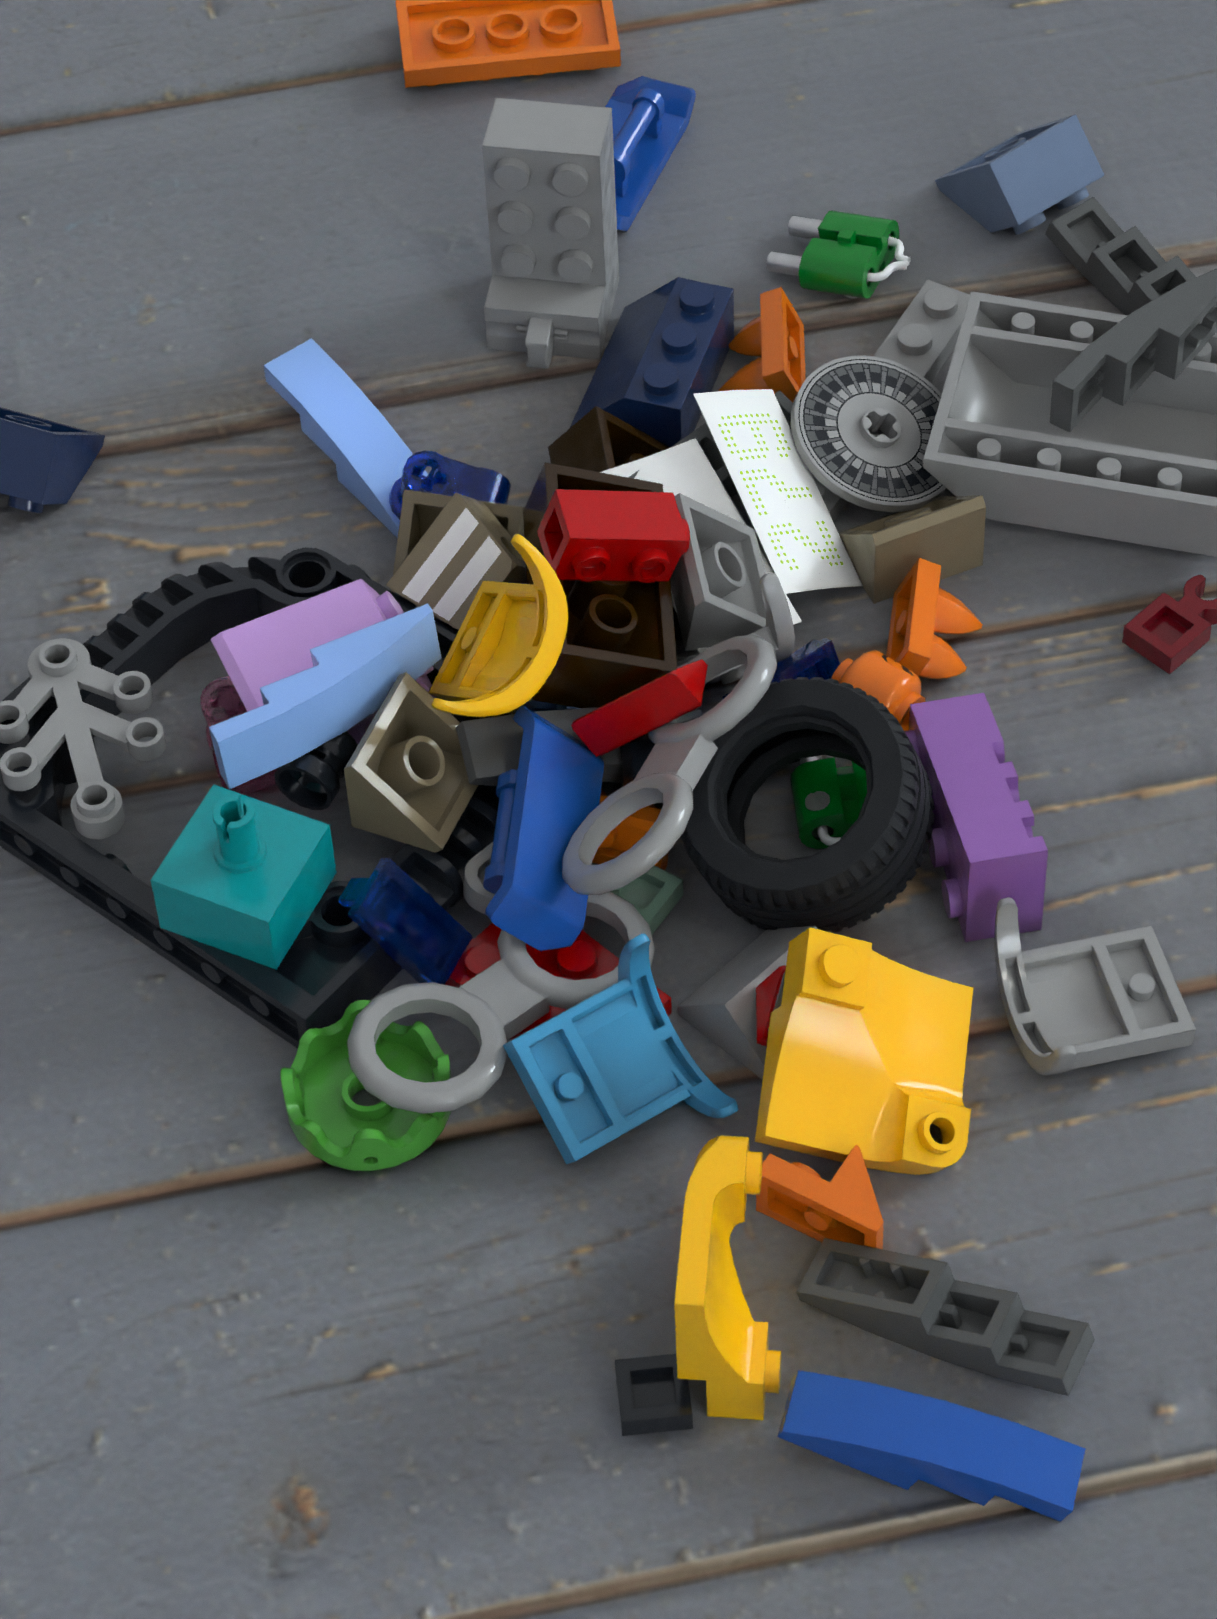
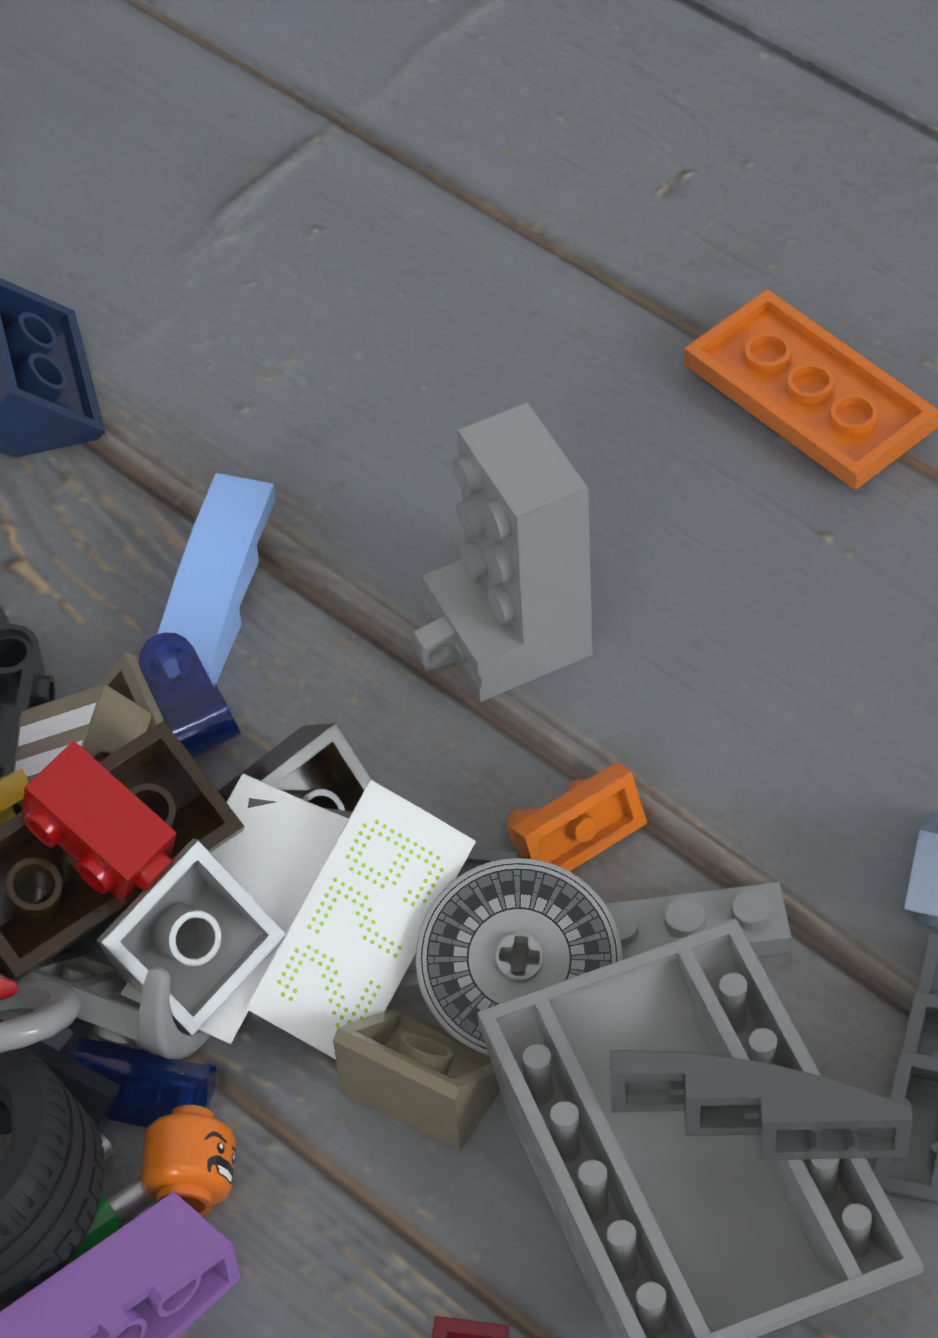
camera: 55 degrees right, 0 degrees up
dark blue slope [570,277,734,448] -> none
blue piece [605,76,696,231] -> none
green piece [766,210,910,299] -> none
orange tile [886,558,983,679] -> none

